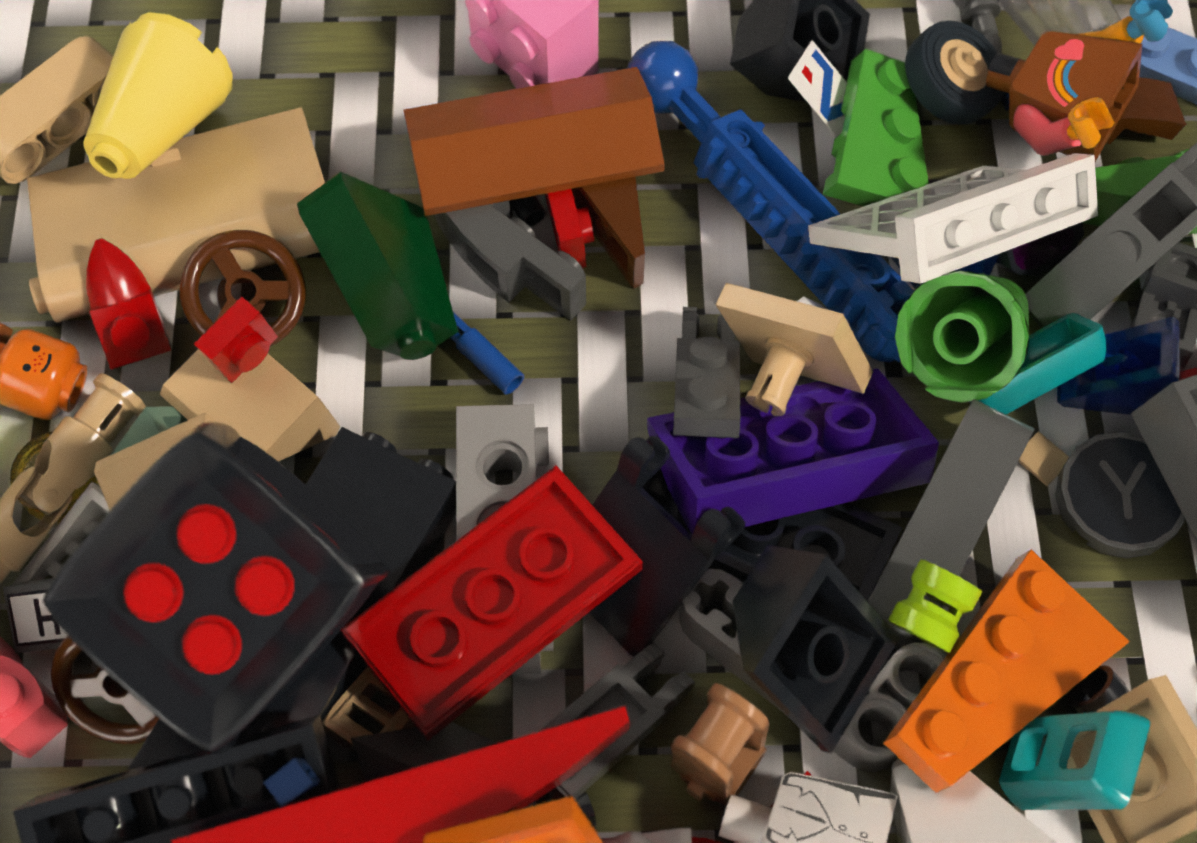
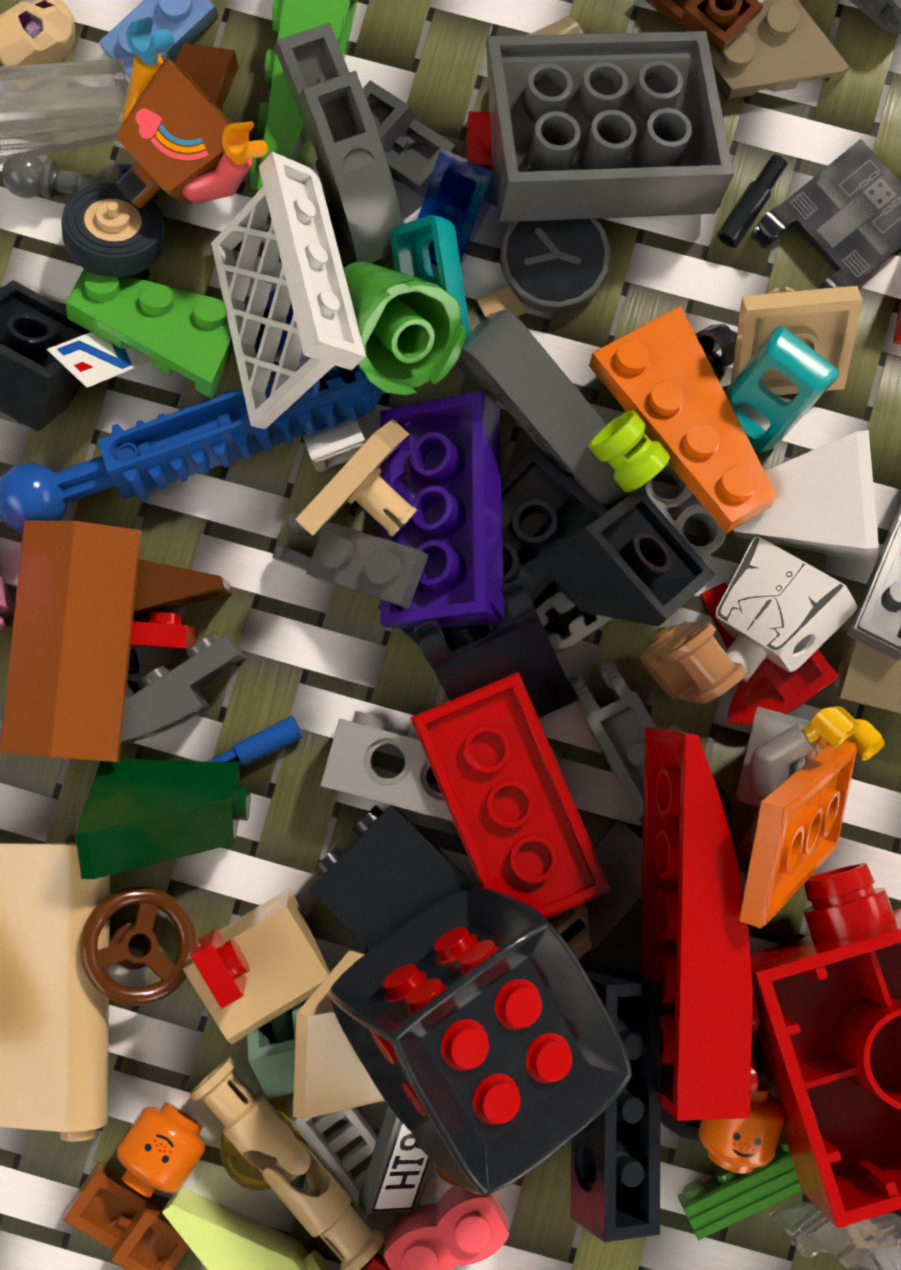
camera: 75 degrees left, 20 degrees up
red plate [86,238,172,370] -> none
dark blue piece [264,758,323,808] -> none

